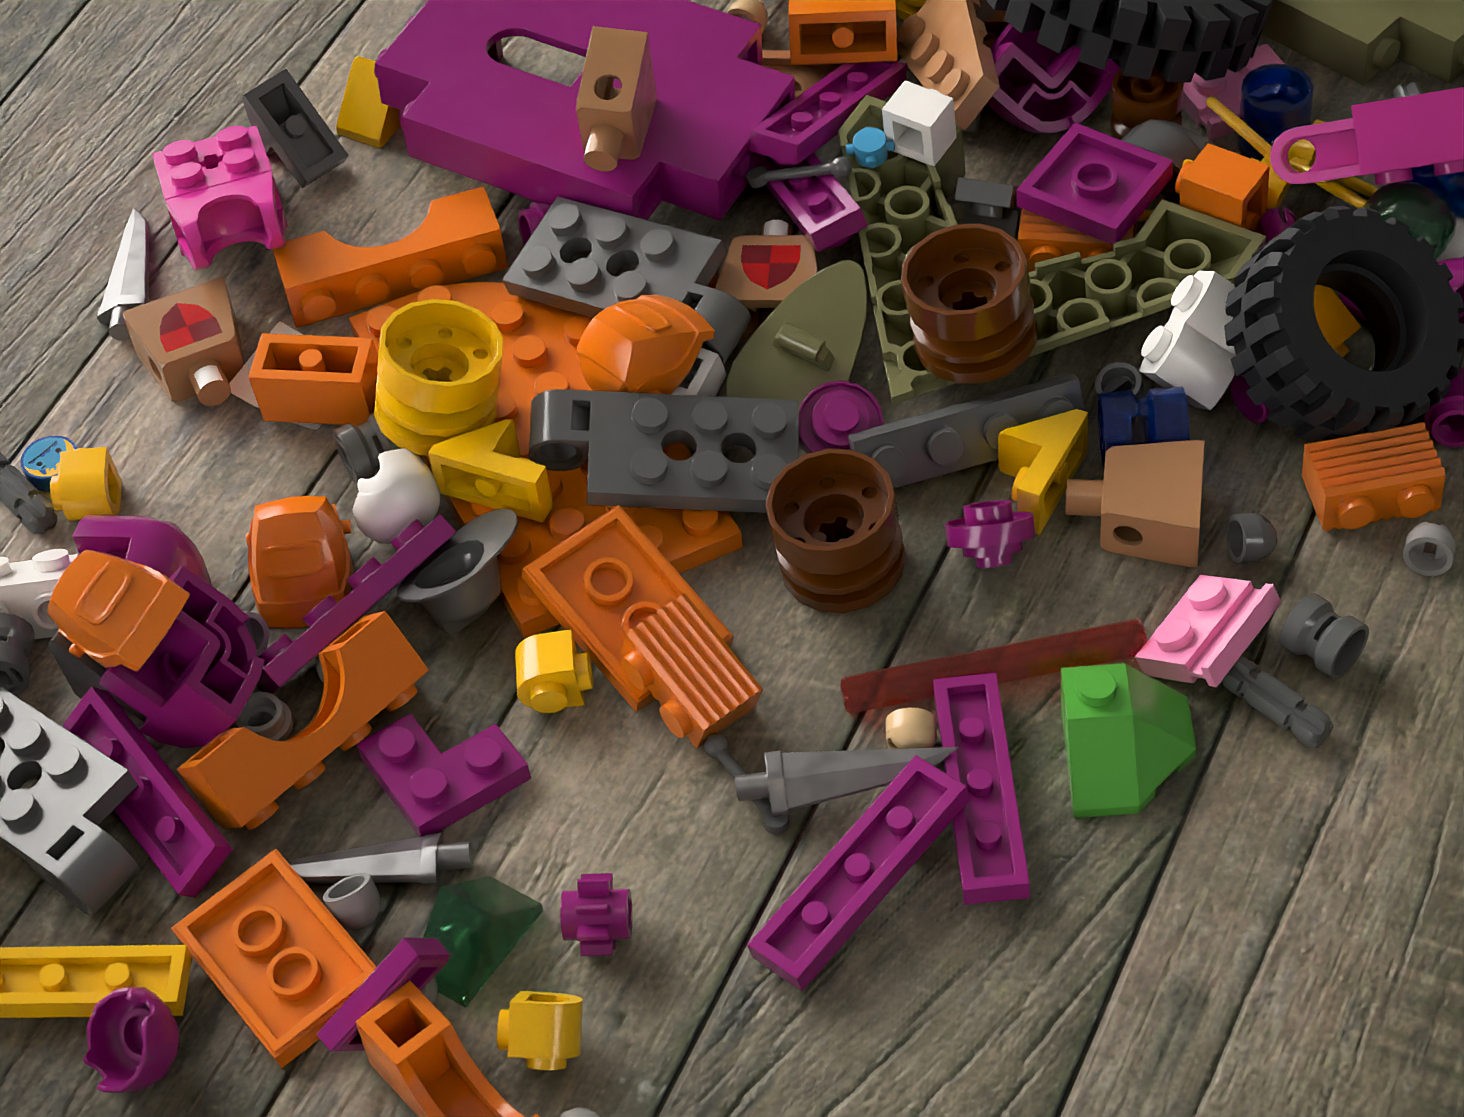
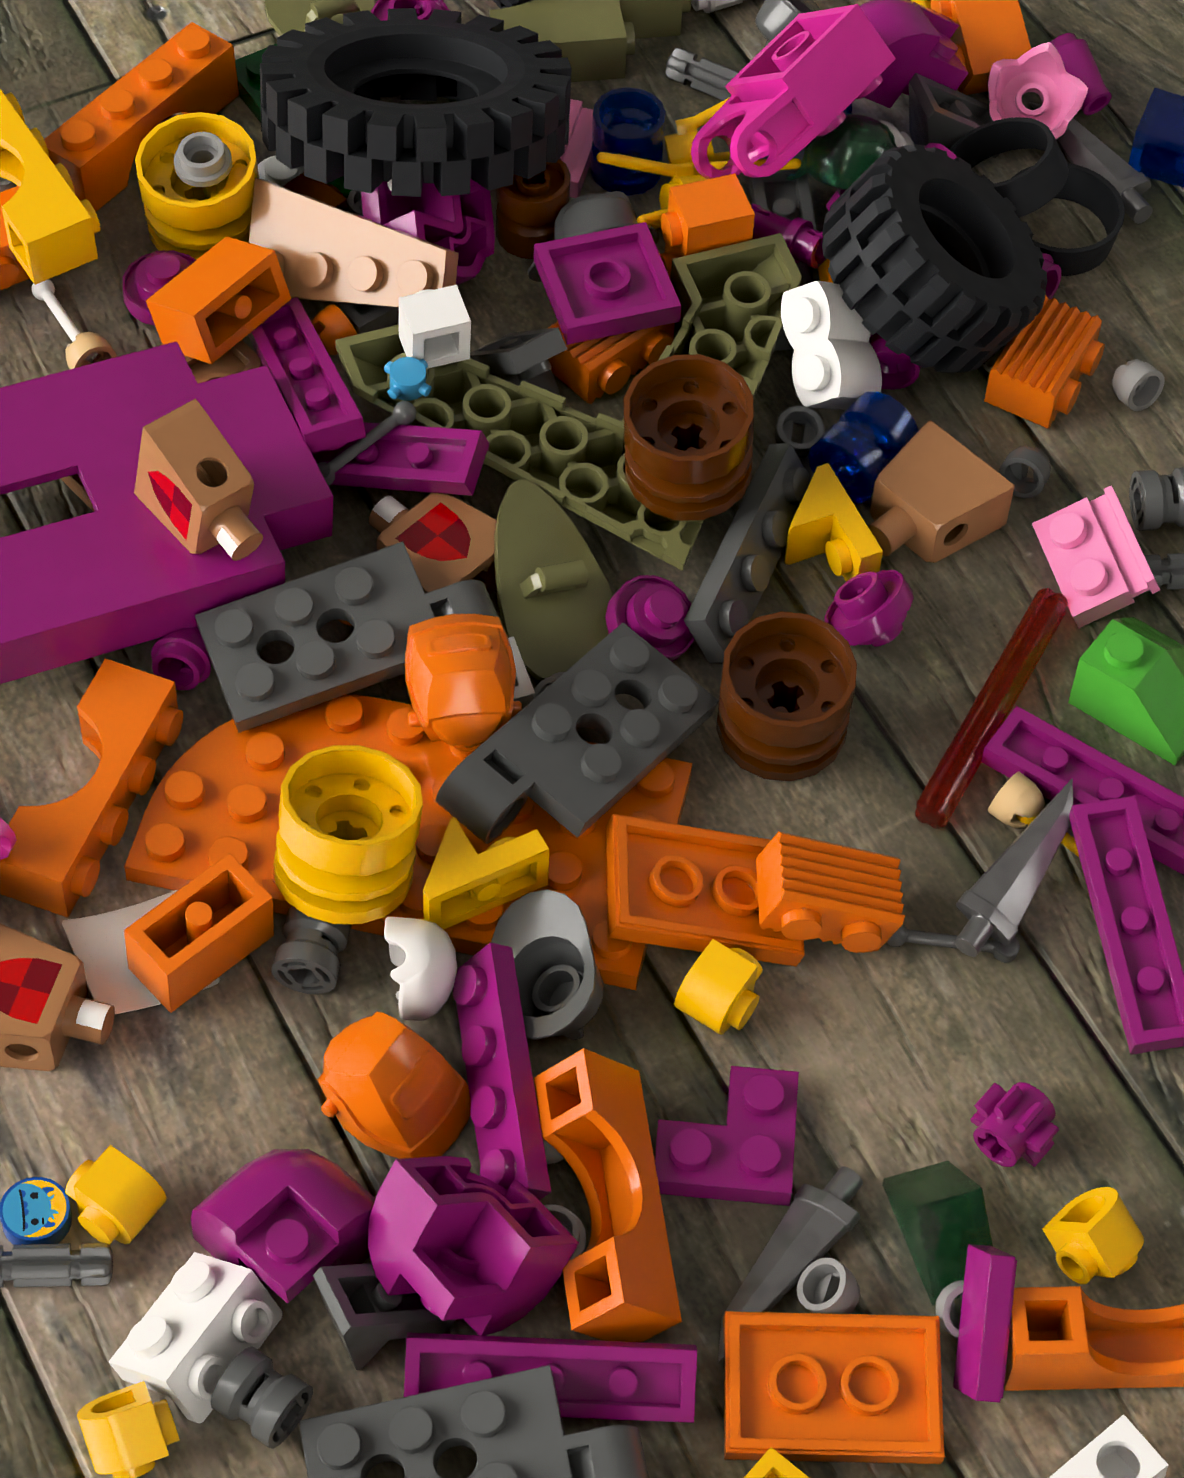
camera: 60 degrees left, 5 degrees up
orange helmet [47,550,190,671] -> none

